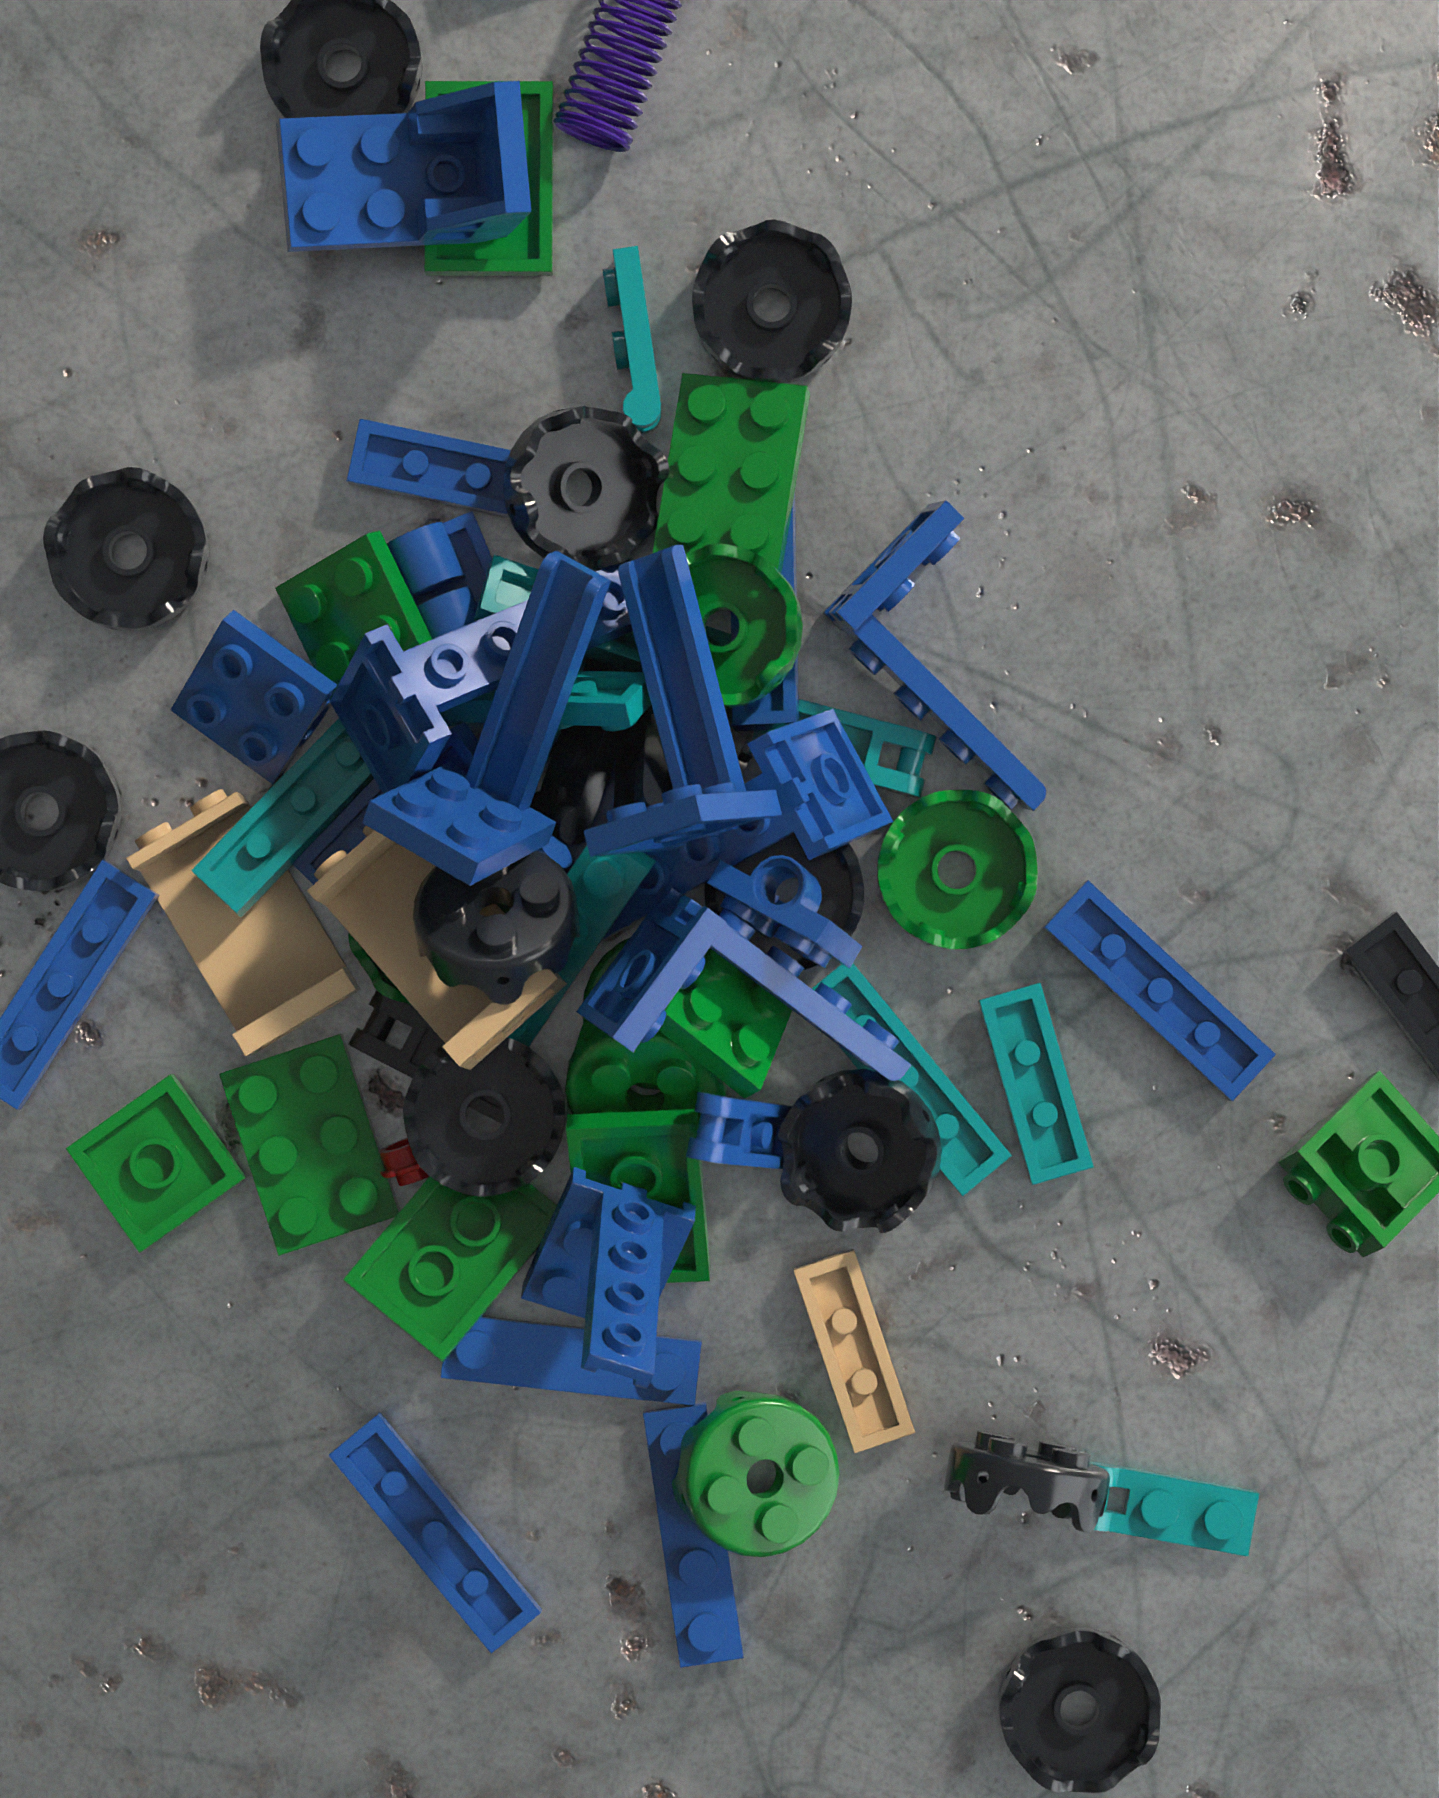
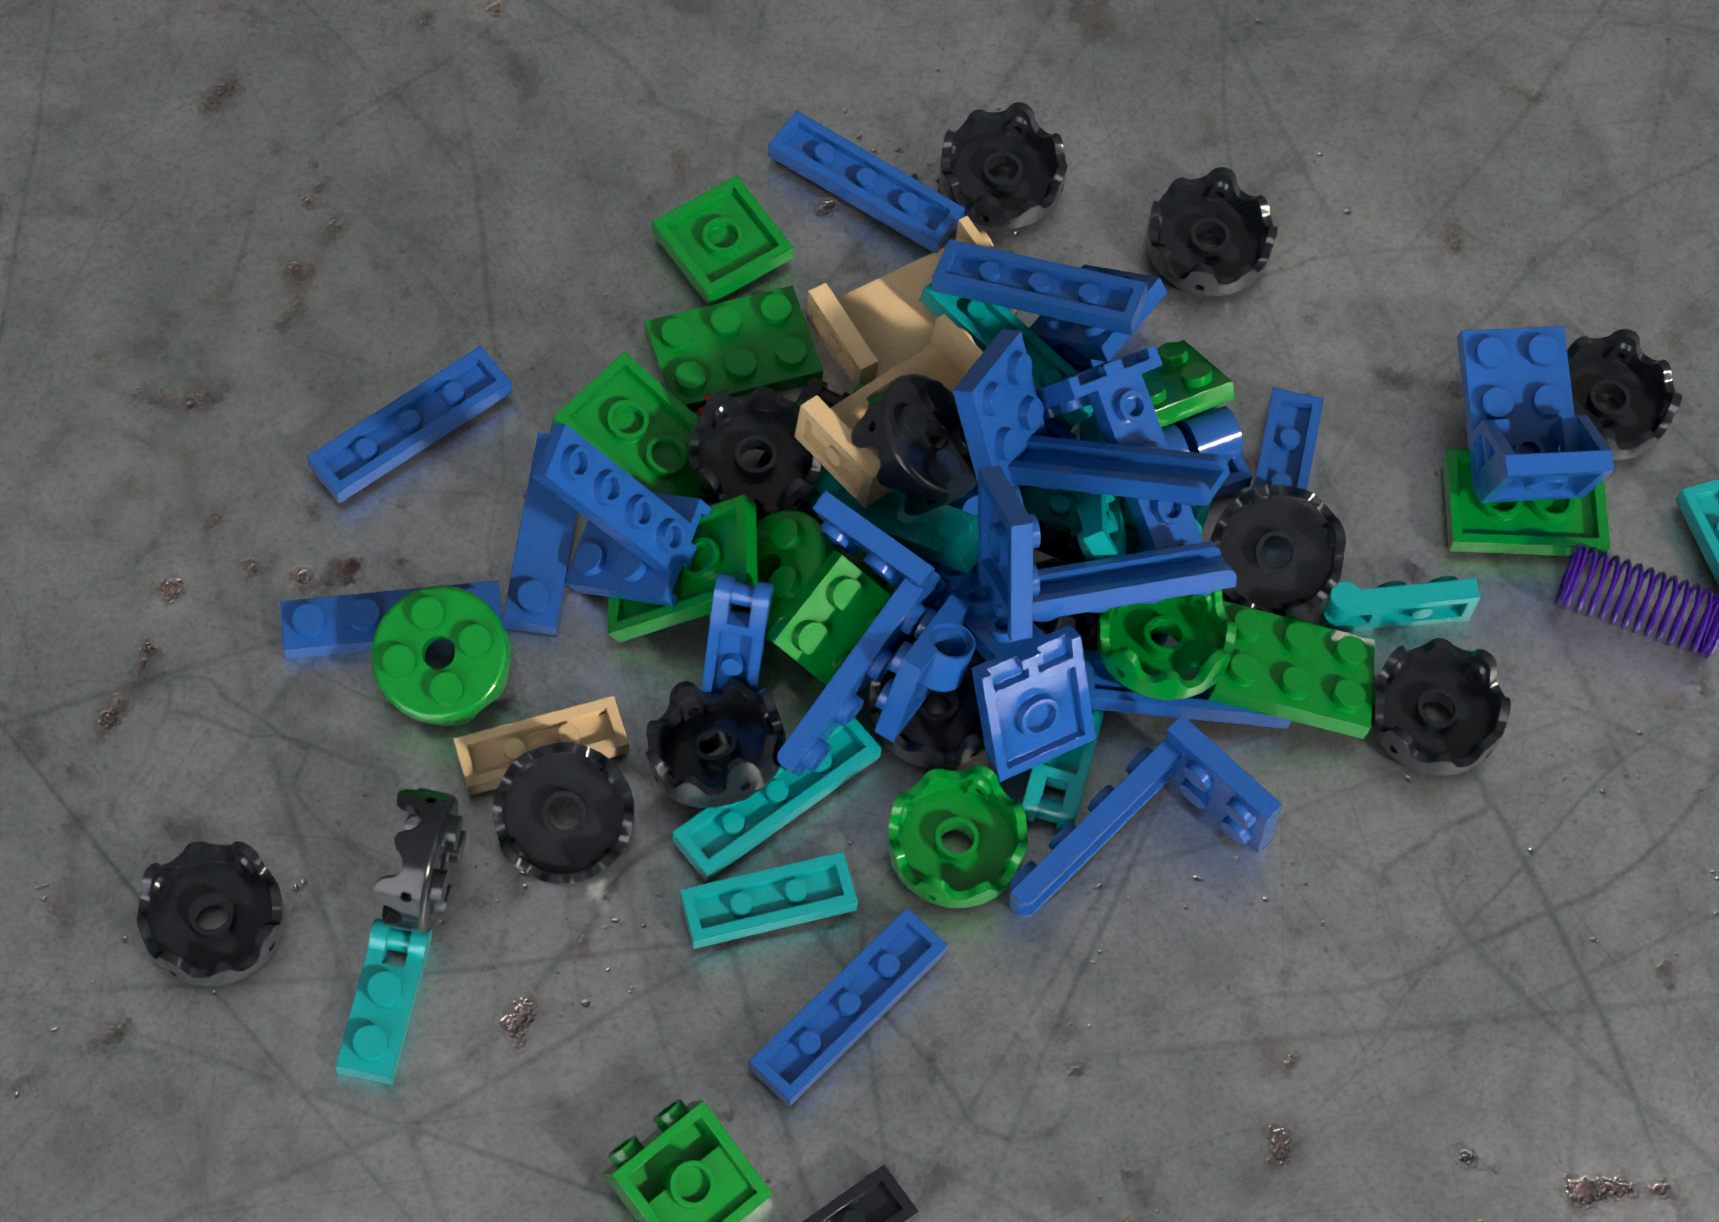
camera: 80 degrees right, 25 degrees down
none -> black plate [492,742,635,884]
none -> blue plate [932,239,1148,336]

